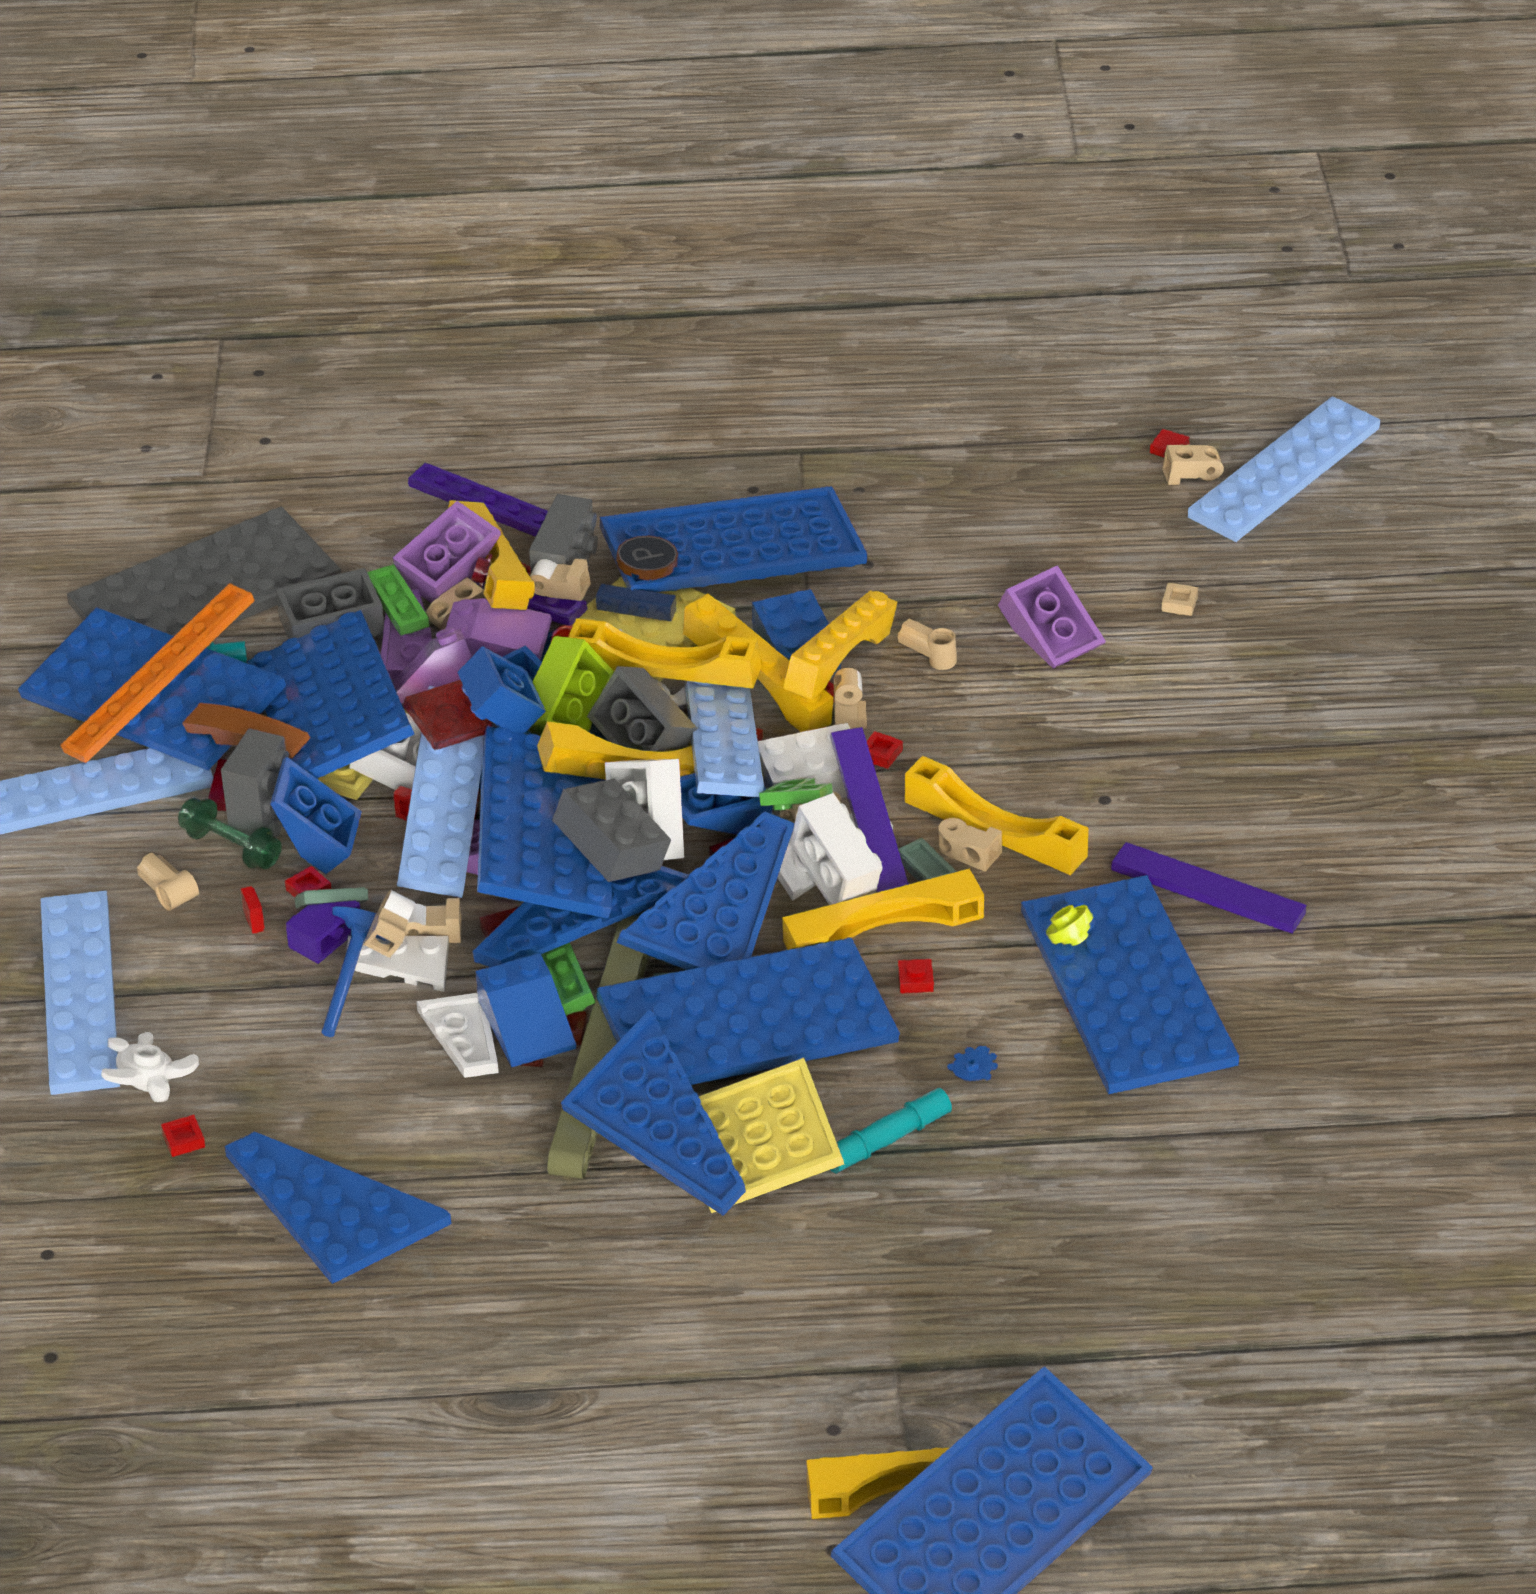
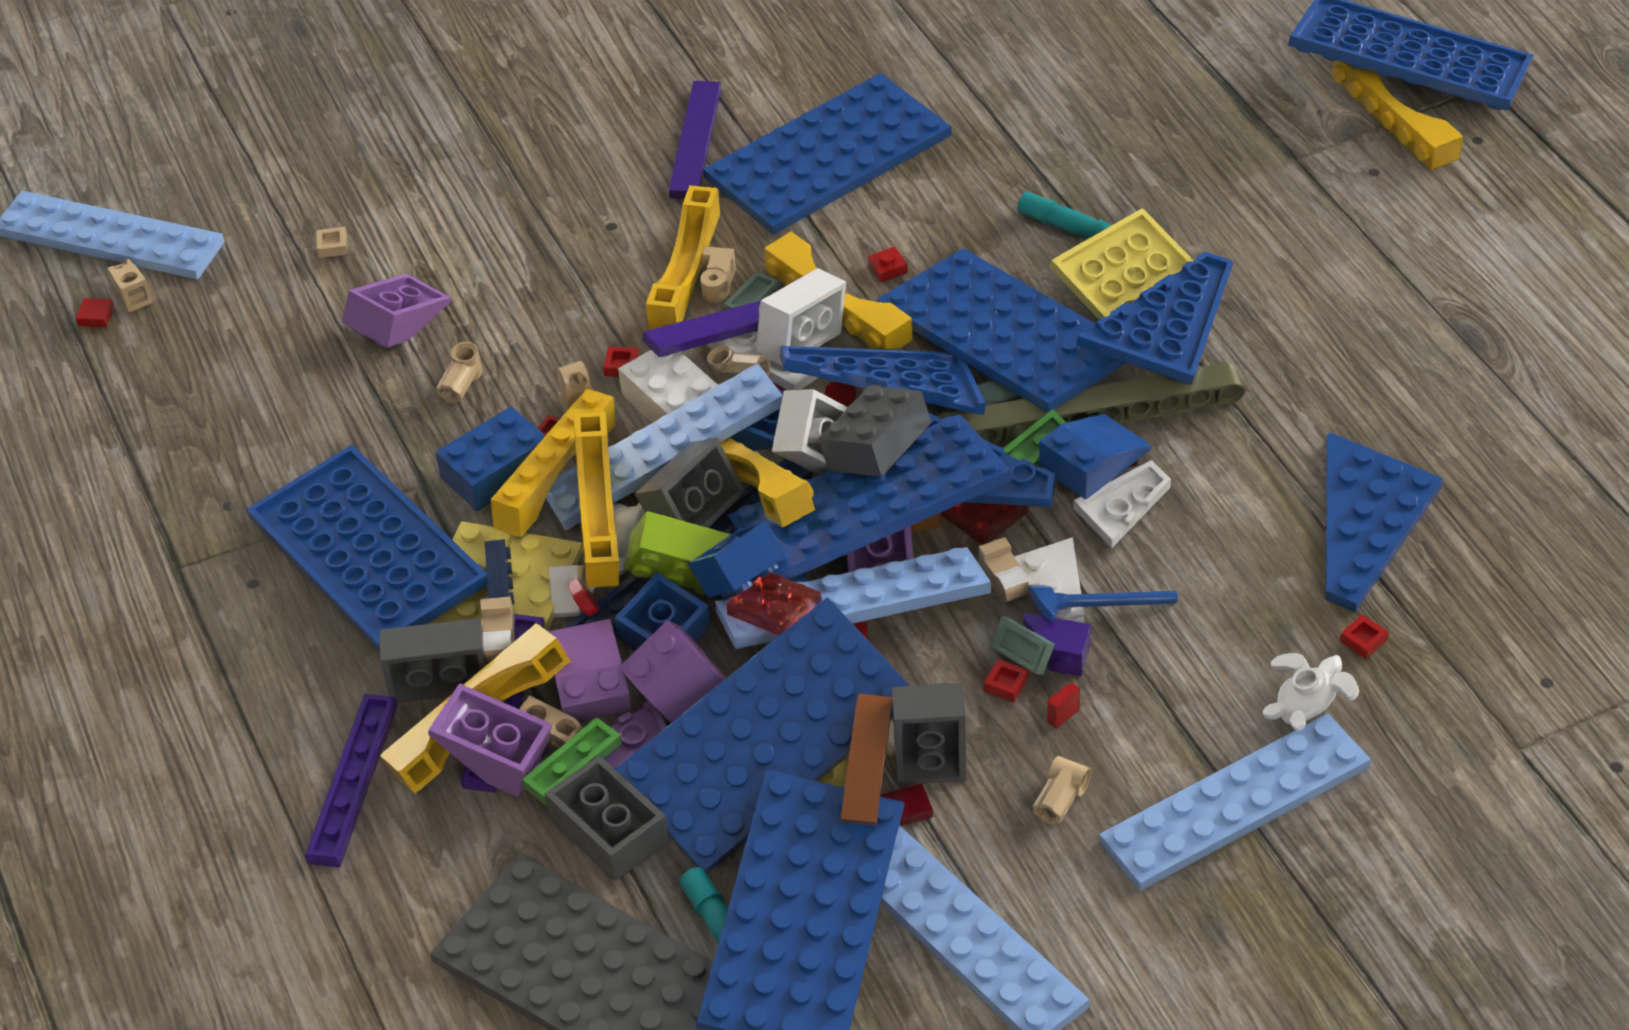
camera: 110 degrees left, 5 degrees up
orange tile [61,583,255,763] -> none
clear green piece [178,797,282,870] -> none
blue slope [270,757,362,874] -> none
tan leg [363,890,415,958] -> none
dark red plate [471,554,492,588] -> none
tile [616,536,678,580] -> none
bright green plate [759,778,833,810] -> none
yellow arch [783,591,897,700] -> none
blue piece [947,1046,998,1082] -> none
neon yellow plate [1046,905,1093,946] -> none

